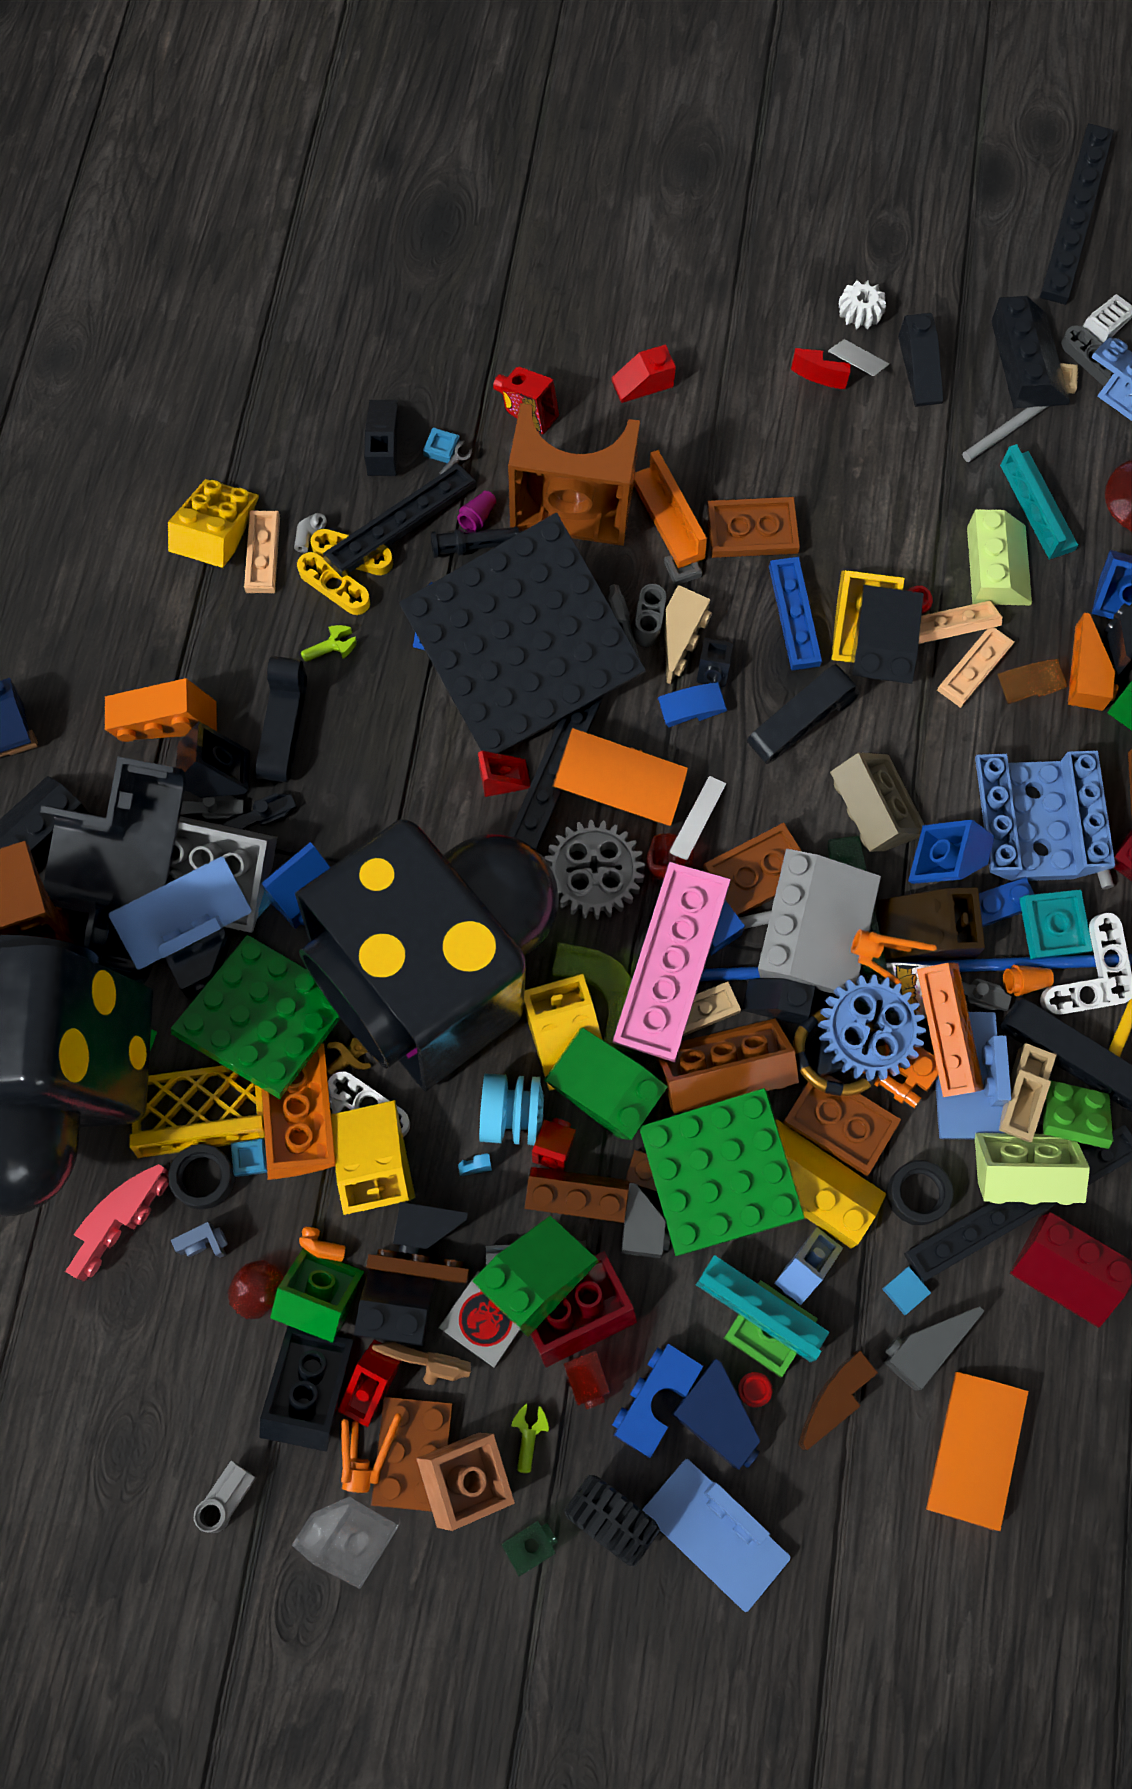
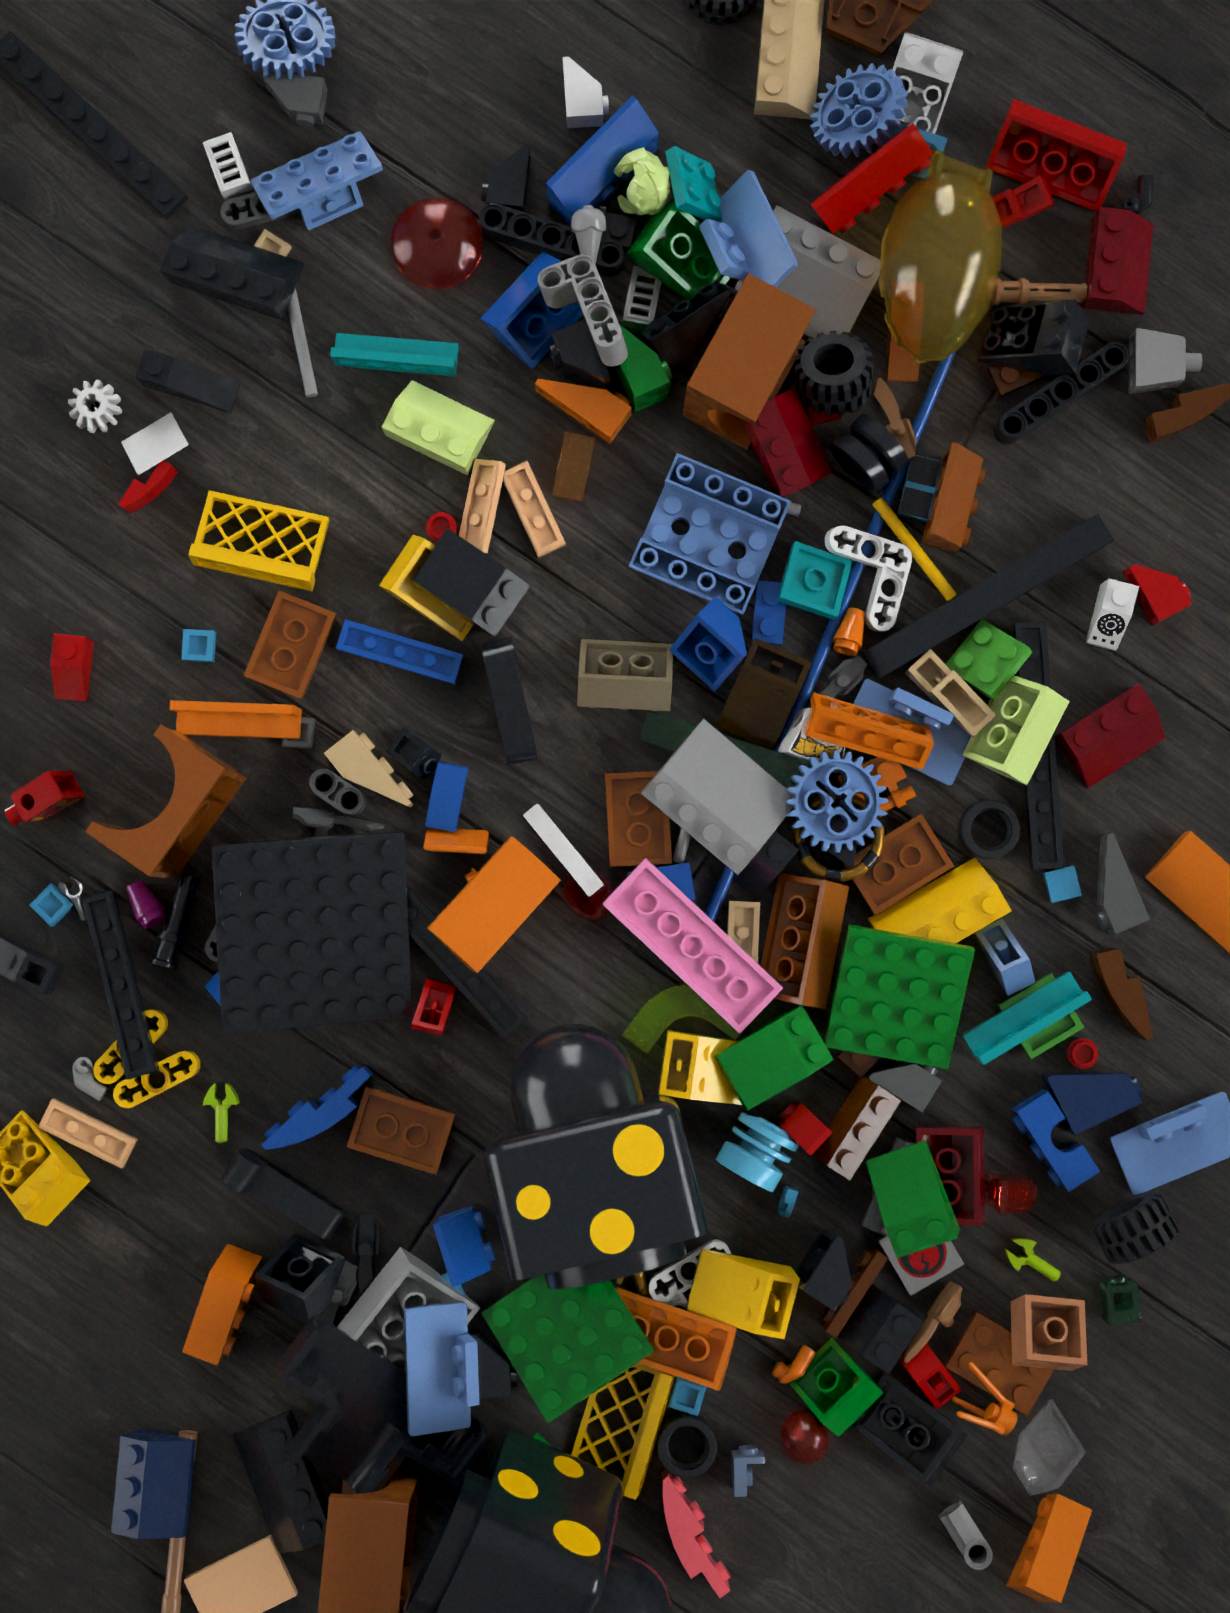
camera: 65 degrees left, 15 degrees up
light grey gear [545,820,645,920] -> none
orange plant [851,929,937,985] -> none
none -> dark azure tile [181,629,216,663]
none -> yellow fence [188,490,330,592]
none -> blue slope [261,1065,374,1150]
none -> dark orange plate [347,1086,456,1175]
none -> orange slope [424,827,489,854]
none -> orange wedge [1006,1493,1092,1603]

